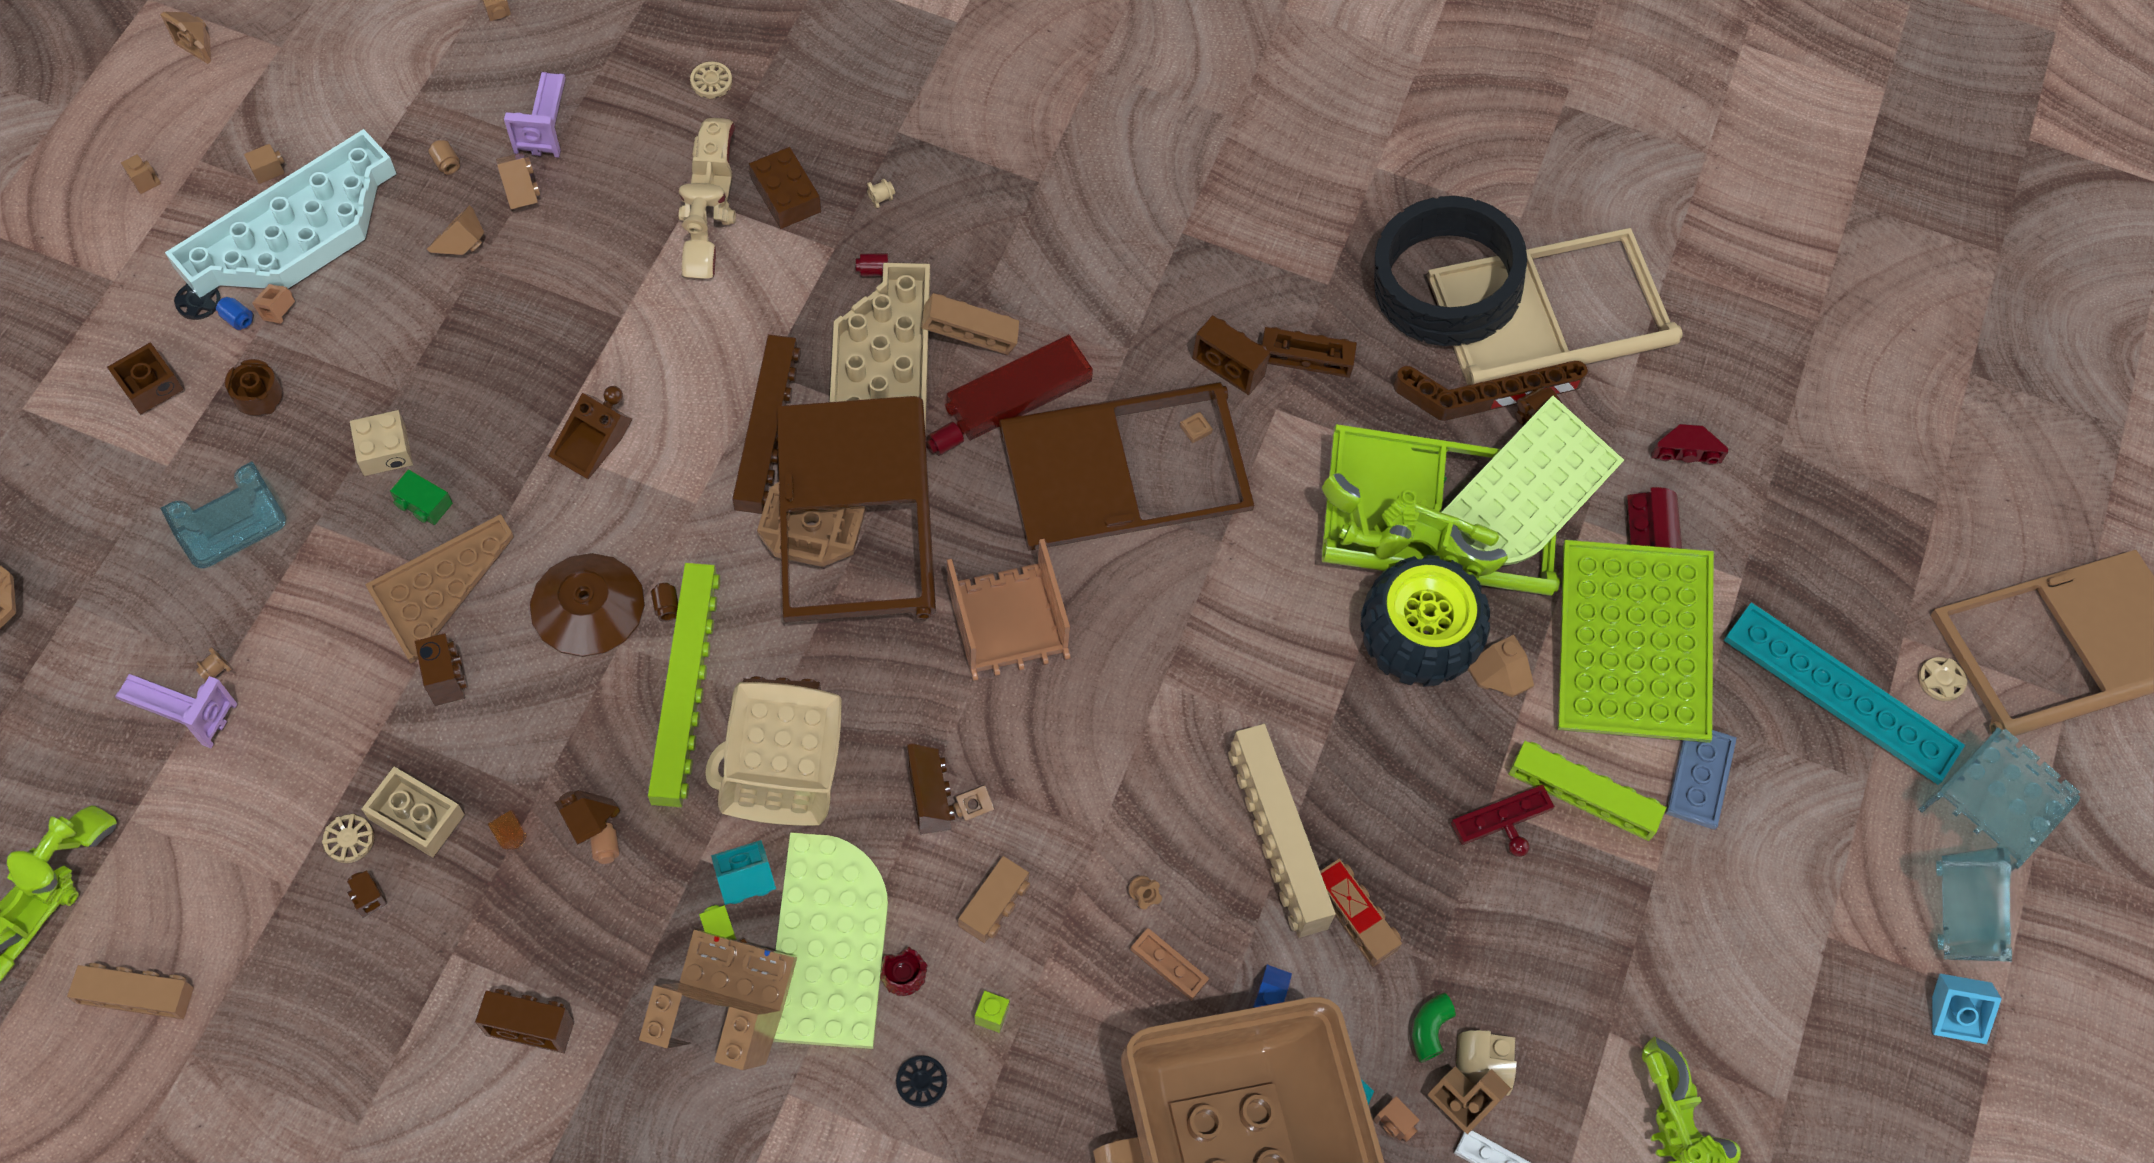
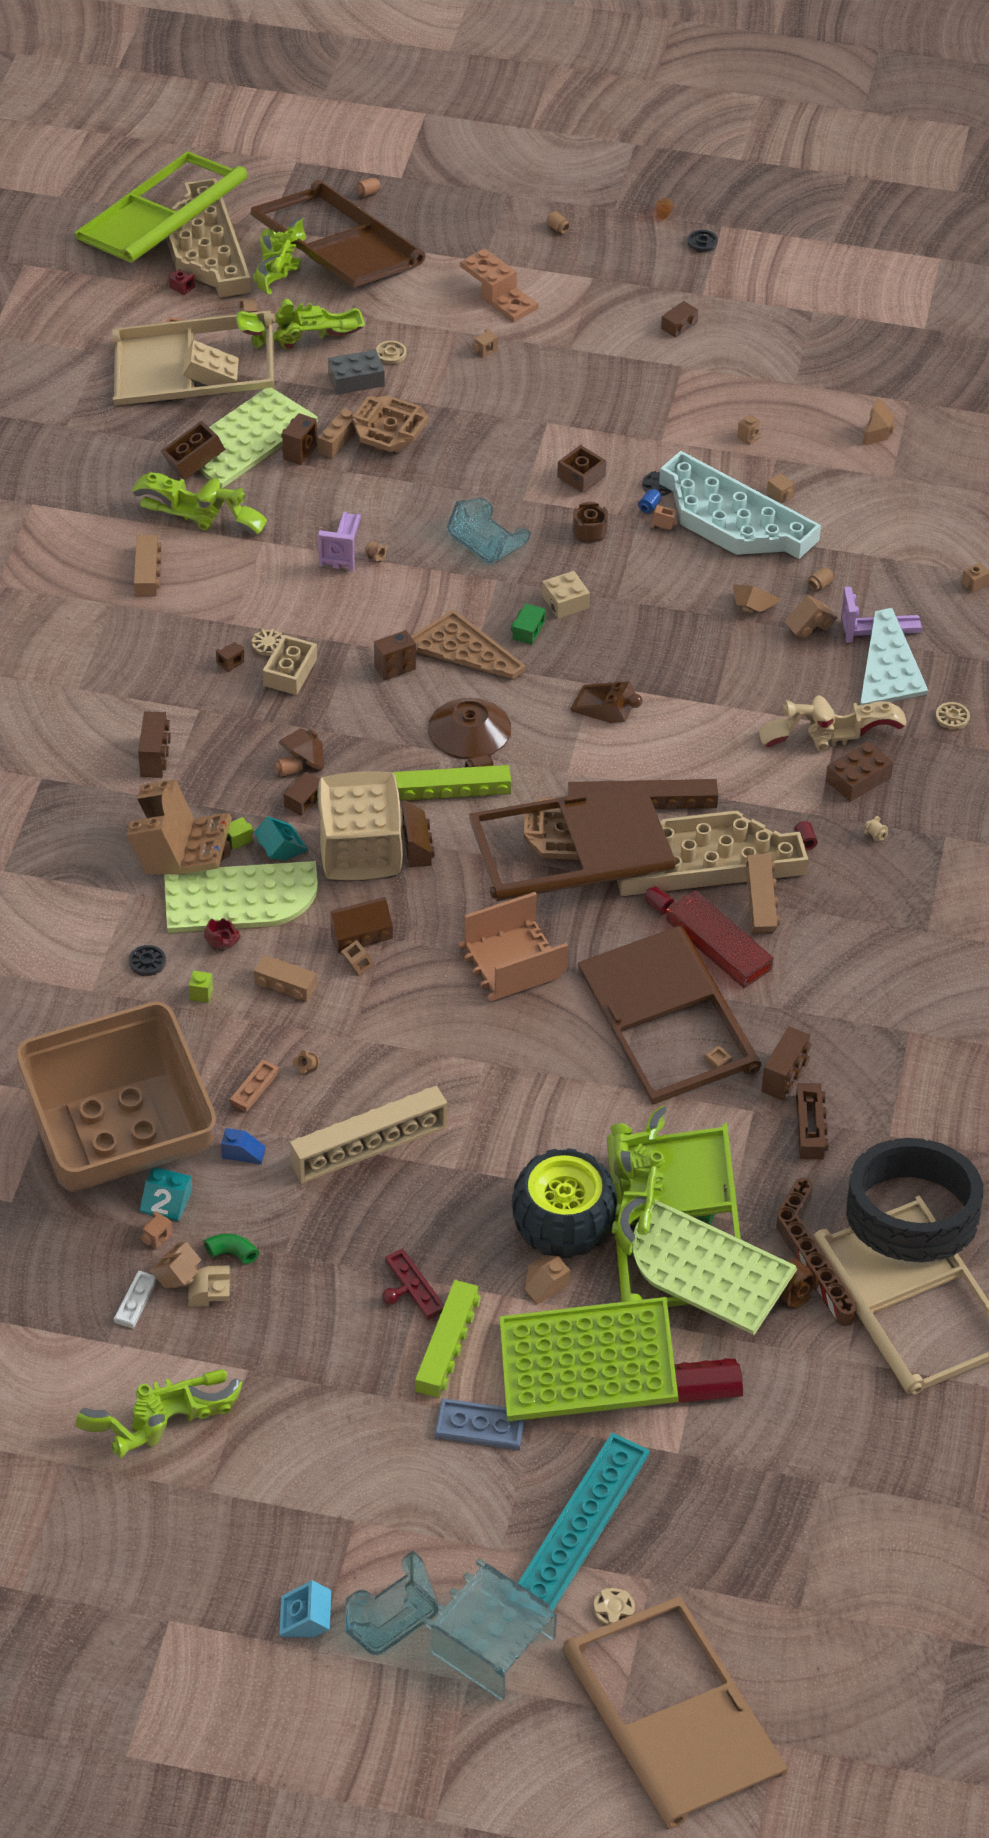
camera: 85 degrees right, 15 degrees down
clear orange plate [488,810,526,850] -> none
medium nougat brick [1320,858,1402,968] -> none
dark red slope [1651,424,1728,465] -> none
none -> reddish brown brick [283,772,319,816]
none -> light aqua wing [860,608,928,705]

